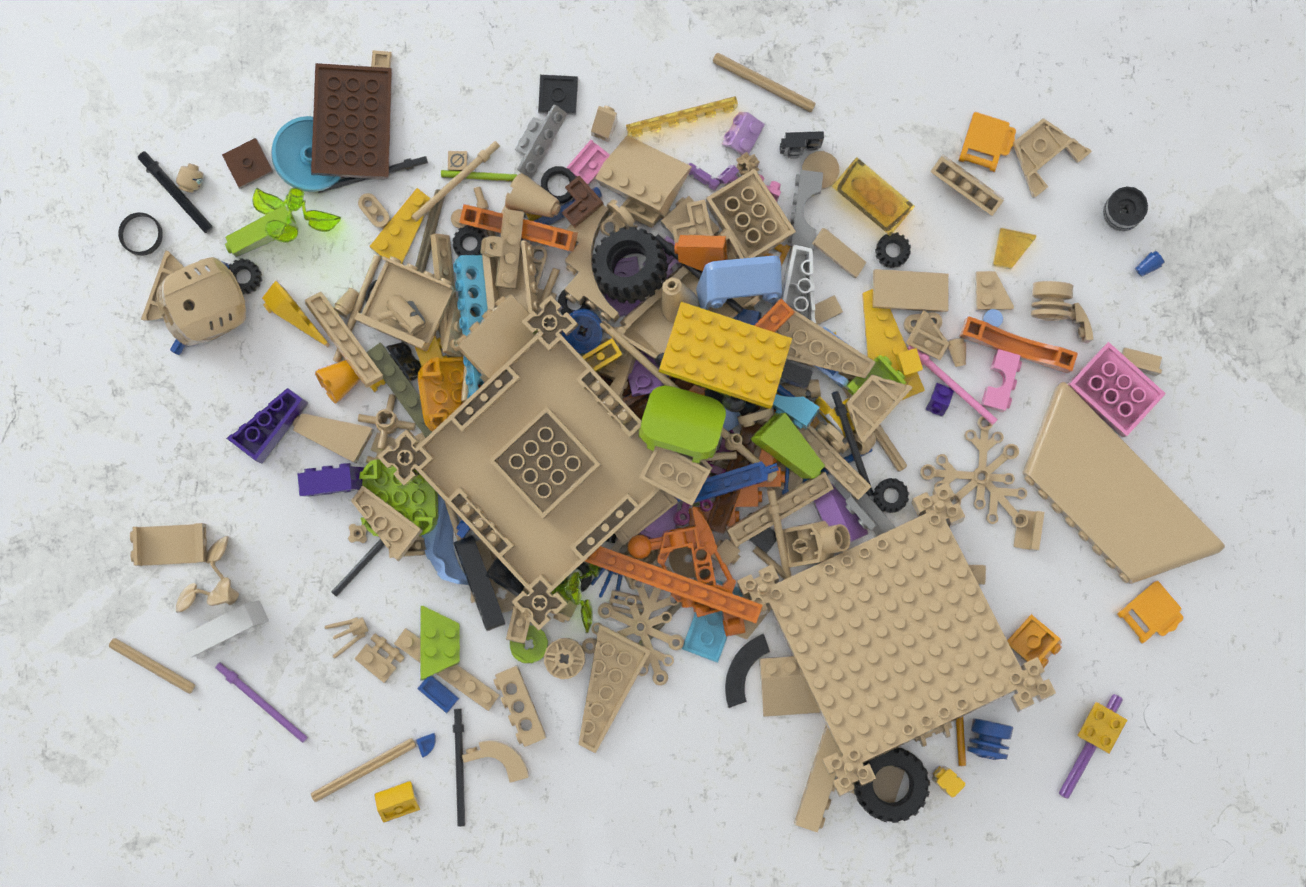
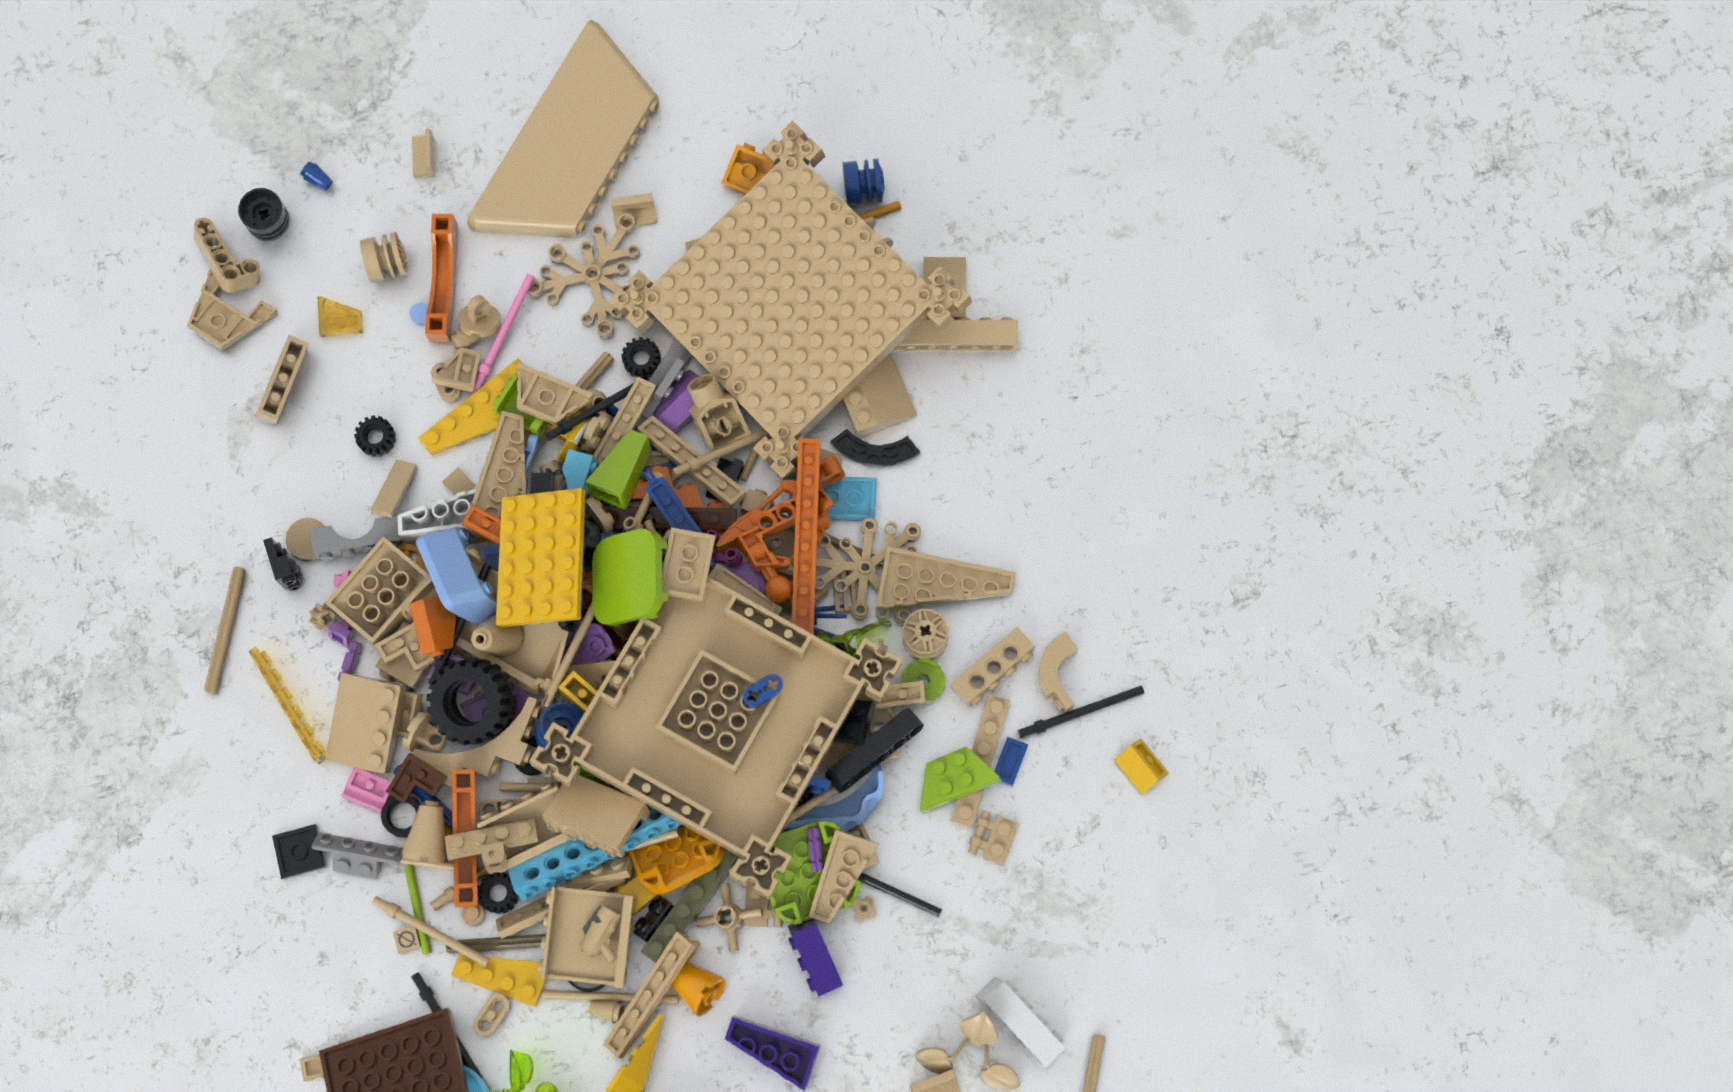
camera: 100 degrees left, 10 degrees down
medium lavender bar [215,662,308,743] -> none
tan slope [293,413,374,464] -> none
tan axle [311,738,416,802] -> none
tan plant [324,617,369,658] -> none
blue tile [416,733,436,758] -> none
tan slope [591,106,617,142] -> none
lavender bracket [722,112,765,155] -> none
clear yellow windscreen [832,157,915,236] -> none
black tyre [854,747,930,823] -> none
tan tile [873,269,949,312] -> none
yellow panel [896,348,923,376] -> none
dark purple bracket [926,383,954,417] -> none
yellow brick [932,766,966,798] -> none
light orange piece [958,112,1016,172] -> none
tan wing [975,271,1014,310] -> none
bright pink arch [981,349,1022,412] -> none
medium lavender axle [1059,694,1123,799] -> none
bright pink slope [1068,342,1166,437] -> none
tan slope [1069,303,1094,343] -> none
yellow hinge [1077,701,1127,754] -> none
light orange piece [1117,581,1183,644] -> none
none -> tan beam [194,218,260,293]
none -> tan tile [458,295,501,338]
none -> blue beam [743,674,783,708]
none -> medium lavender axle [806,827,824,872]

